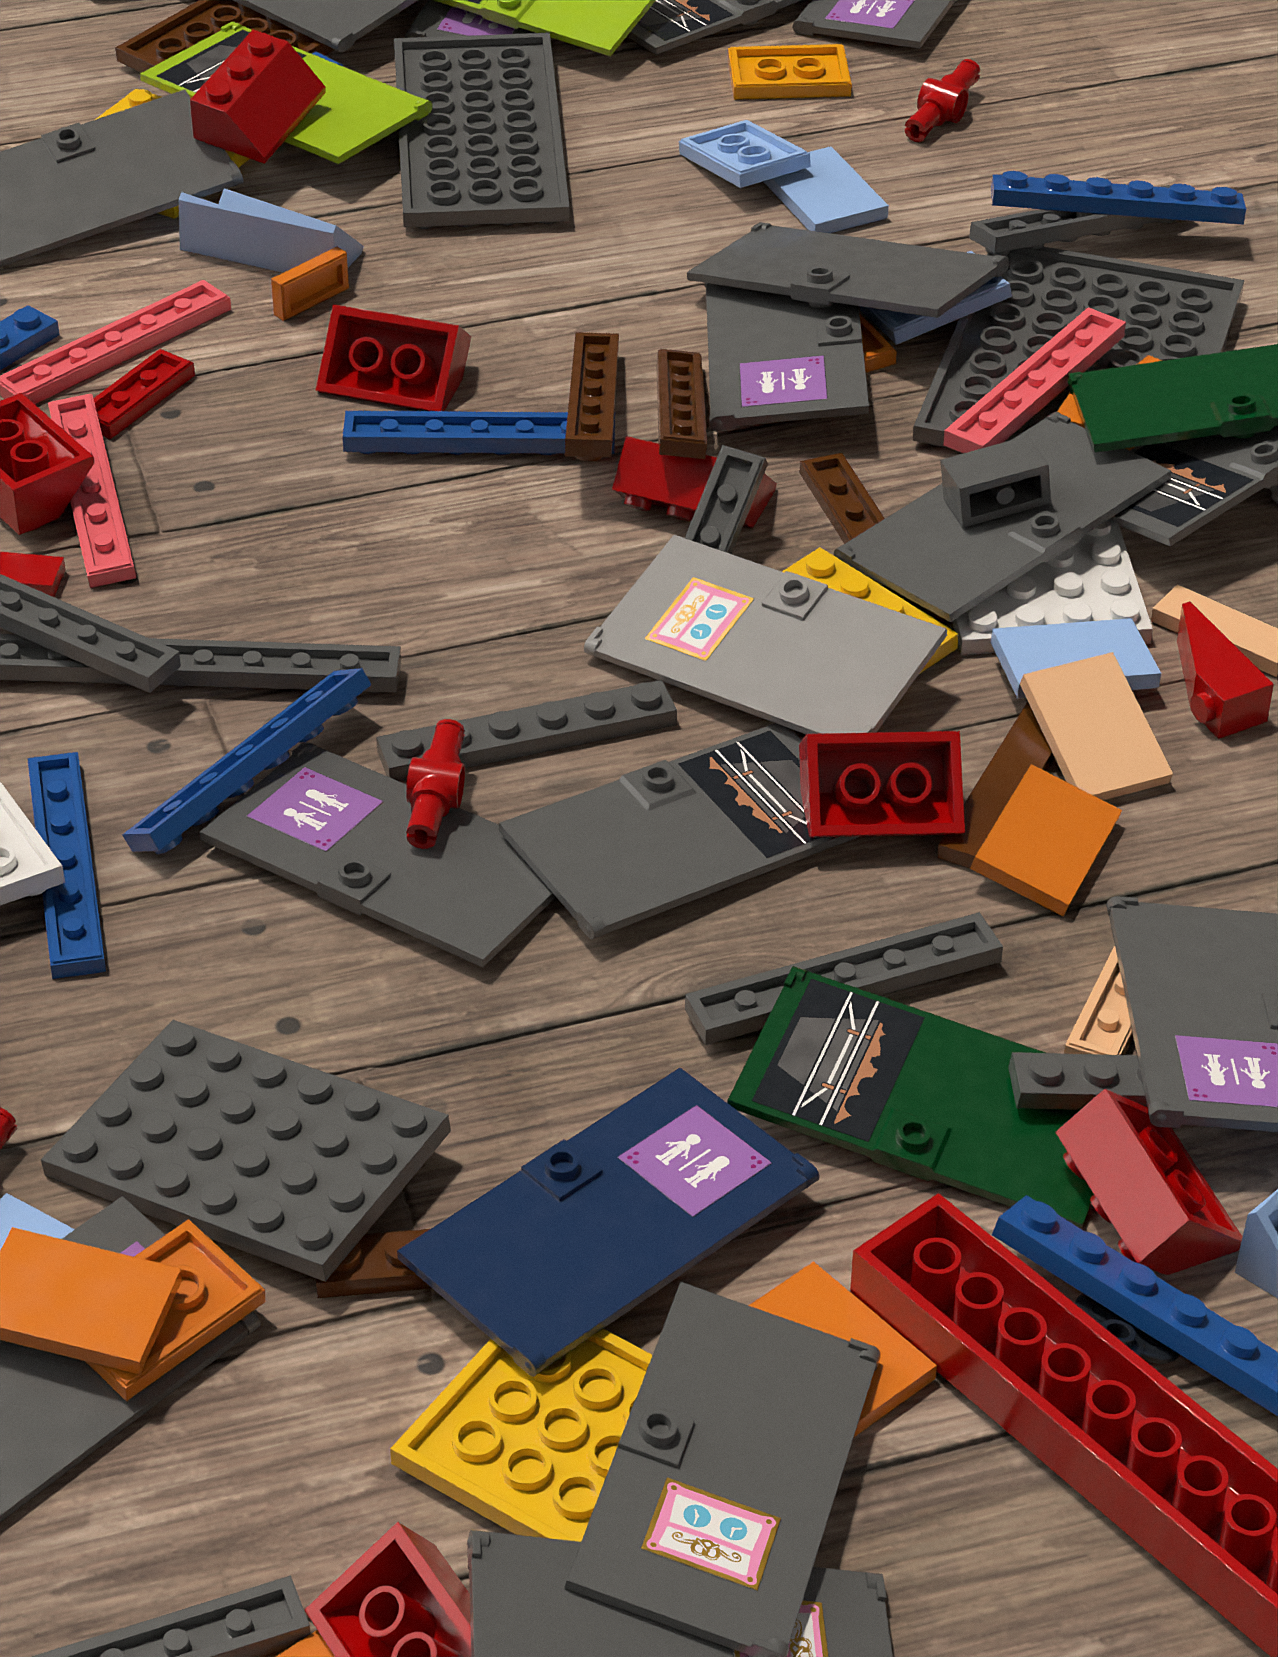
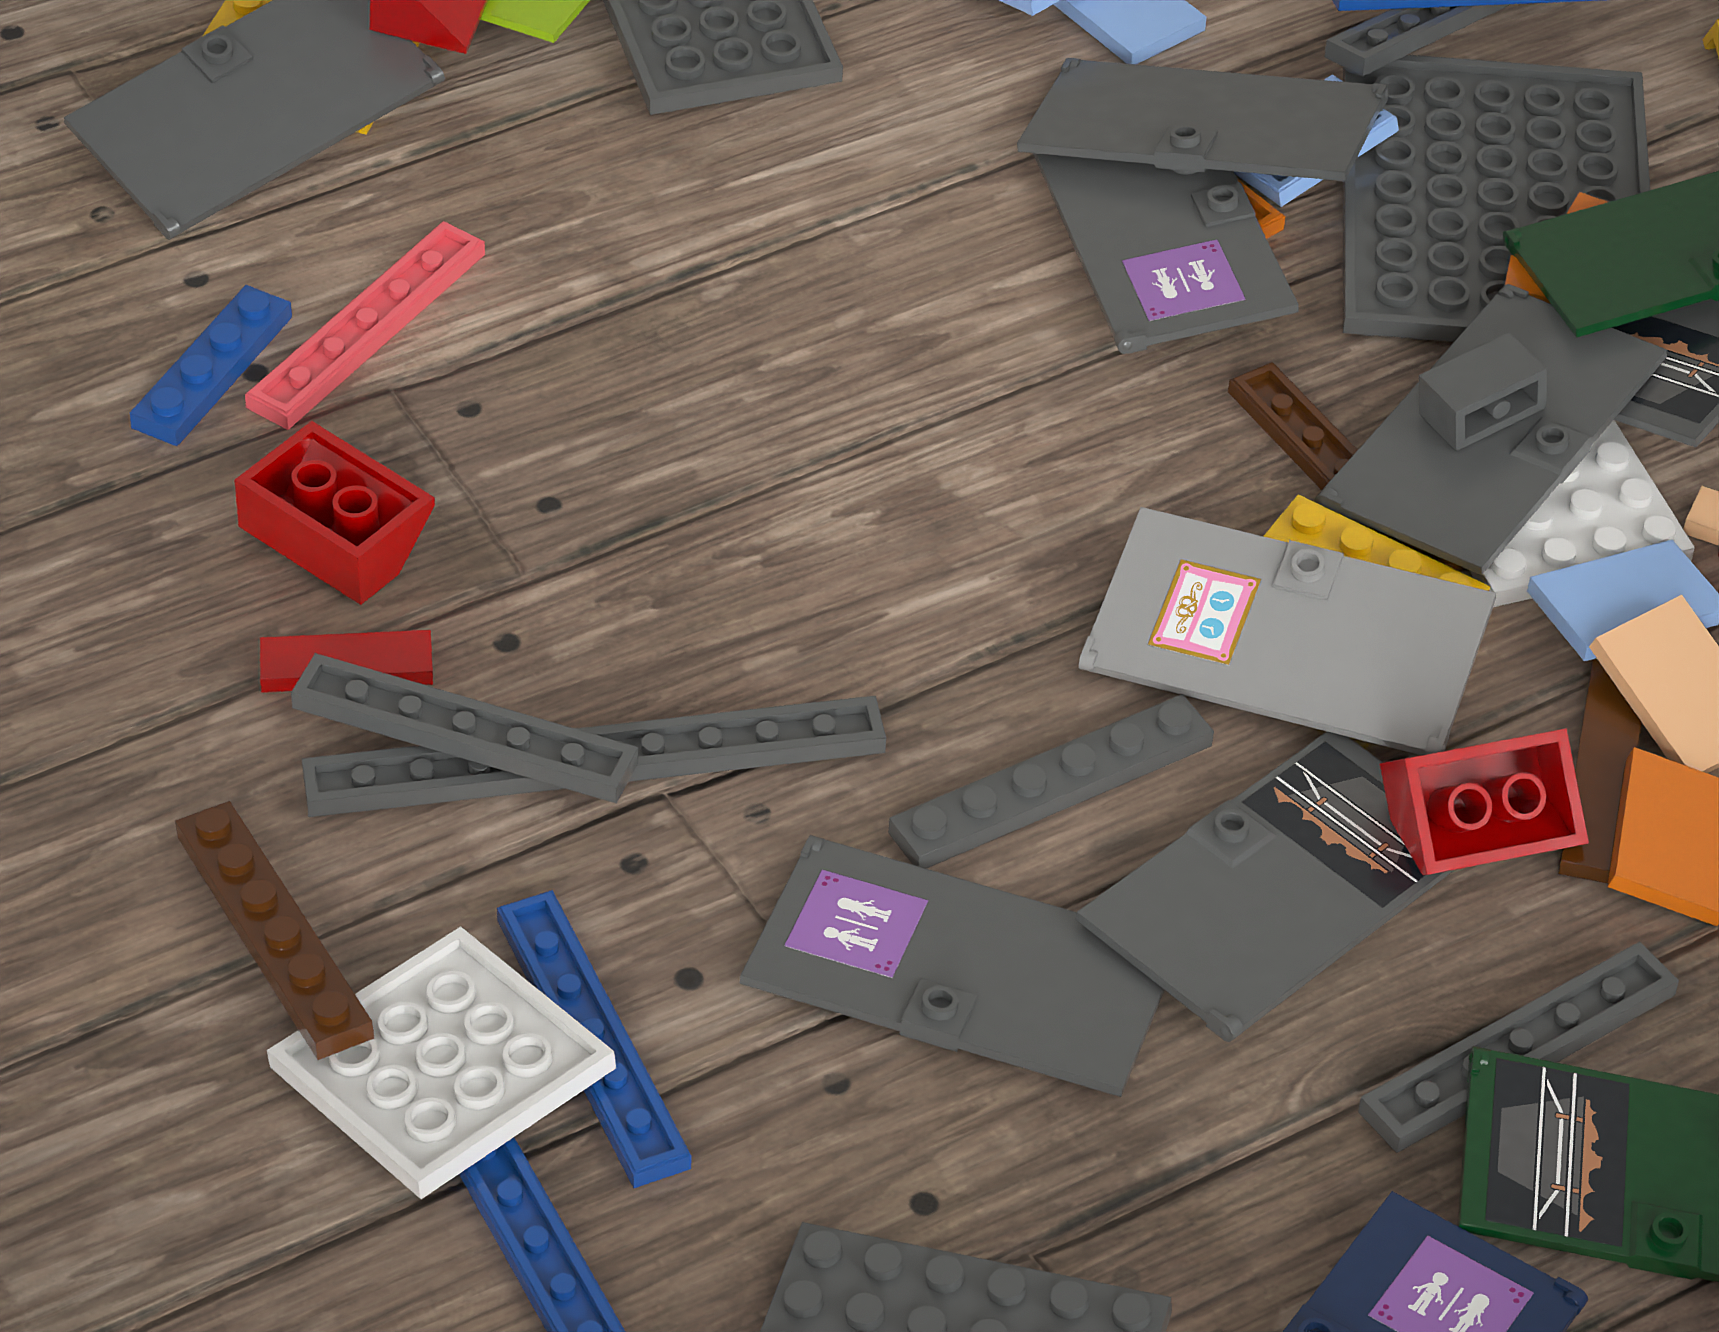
camera: 15 degrees left, 5 degrees up
coral tile [48,394,136,588] -> none
red tile [93,349,195,439] -> none
blue plate [122,668,371,854] -> none
light blue slope [179,188,364,273] -> none
orange tile [271,246,349,321] -> none
red slope [315,304,472,411] -> none
blue plate [342,411,615,455] -> none
red pin [406,719,465,849] -> none
reddish brown plate [565,332,619,461] -> none
red slope [612,436,777,528] -> none
reddish brown tile [656,349,707,459] -> none
dark grey tile [685,445,768,554] -> none
coral plate [944,307,1126,453] -> none

